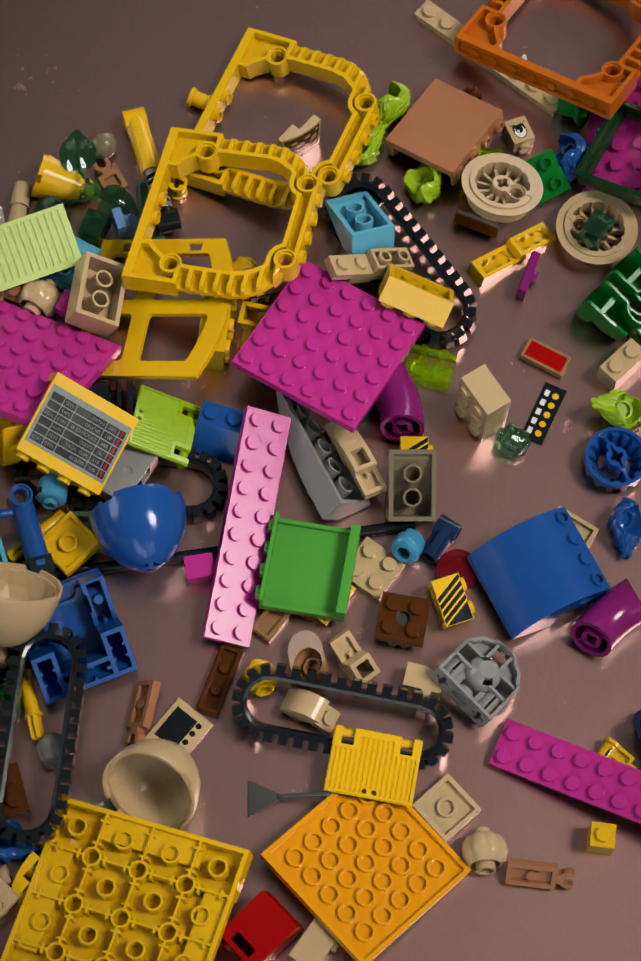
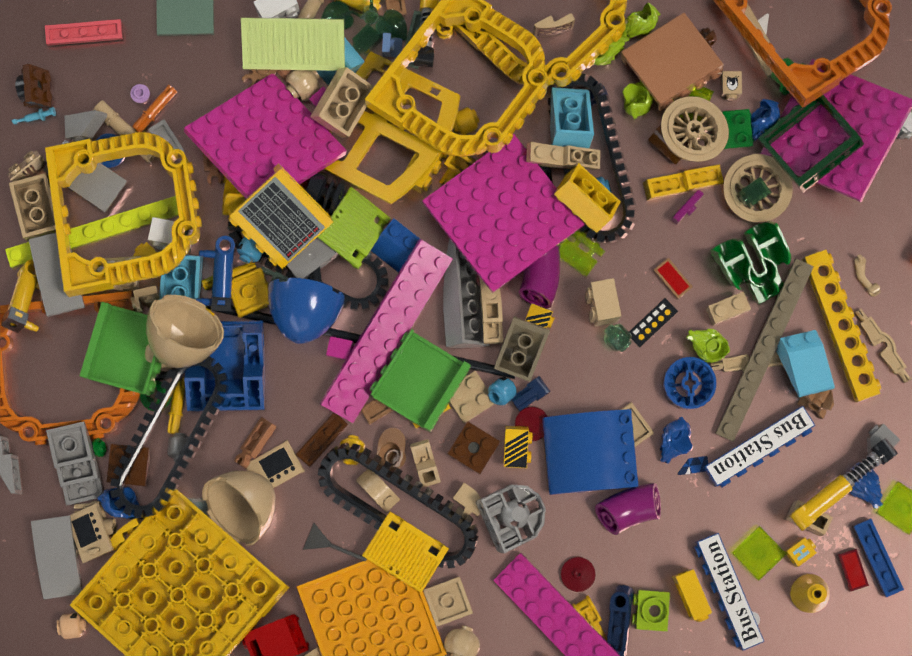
camera: 25 degrees right, 15 degrees up
none -> dark red piece [561,557,596,592]

